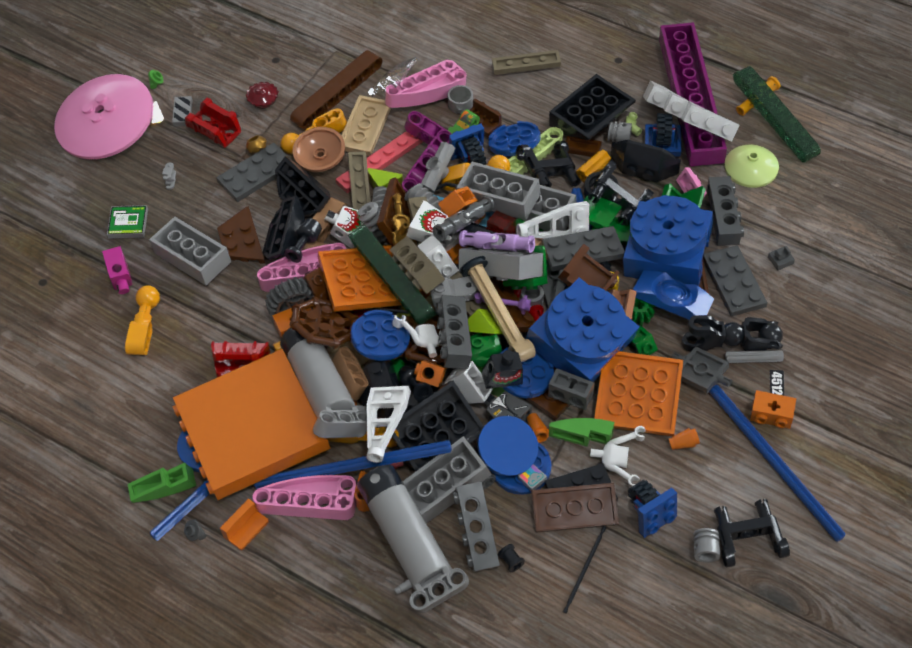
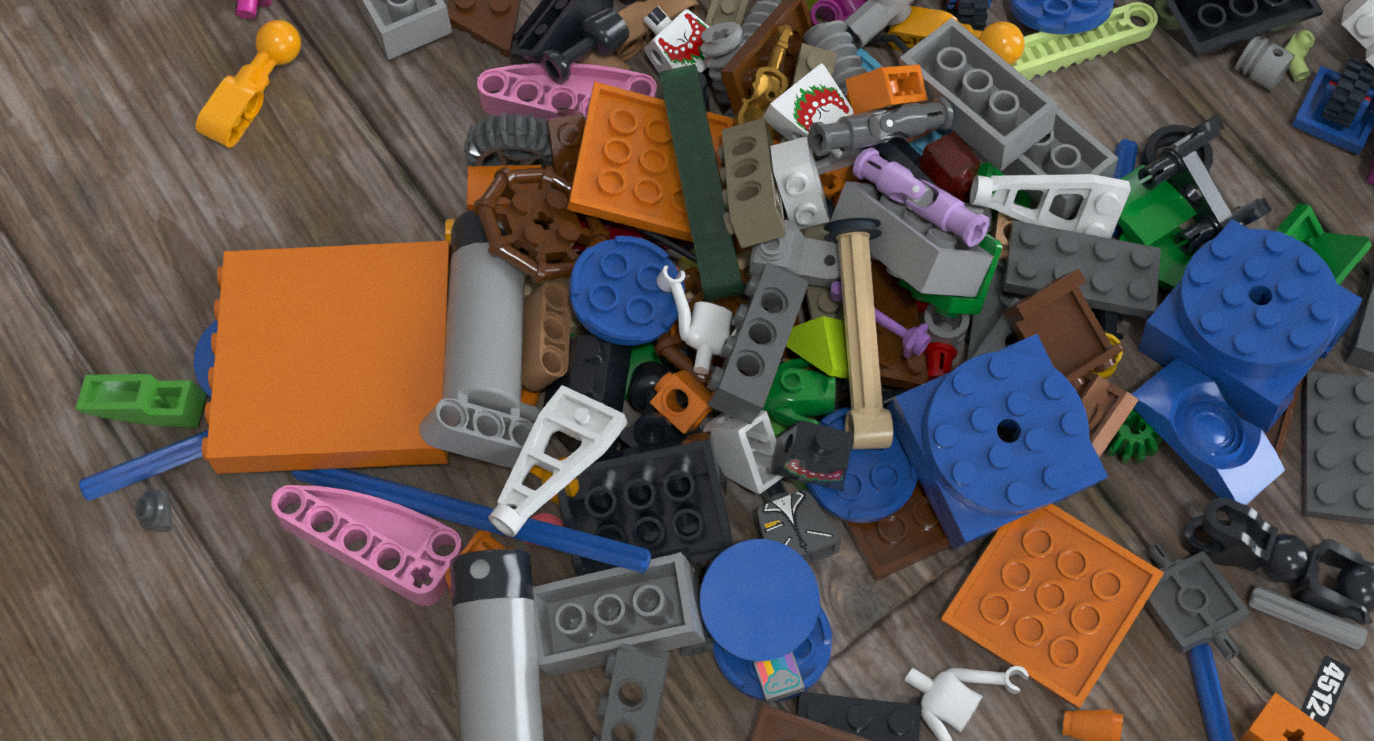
camera: 20 degrees right, 10 degrees up
red piece [211,341,270,378] -> none
orange panel [220,498,269,550] -> none
black connector [516,141,581,187] -> none
orange cone [526,413,549,443] -> none
dark grey brick [549,369,594,410] -> none
bright green slope [549,418,615,447] -> none
reddish brown tile [566,136,602,157] -> none
light orange axle [576,150,611,183] -> none
black wedge [611,140,681,183] -> none
green bracket [630,326,658,355] -> none
bright pink hinge [676,167,707,197] -> none

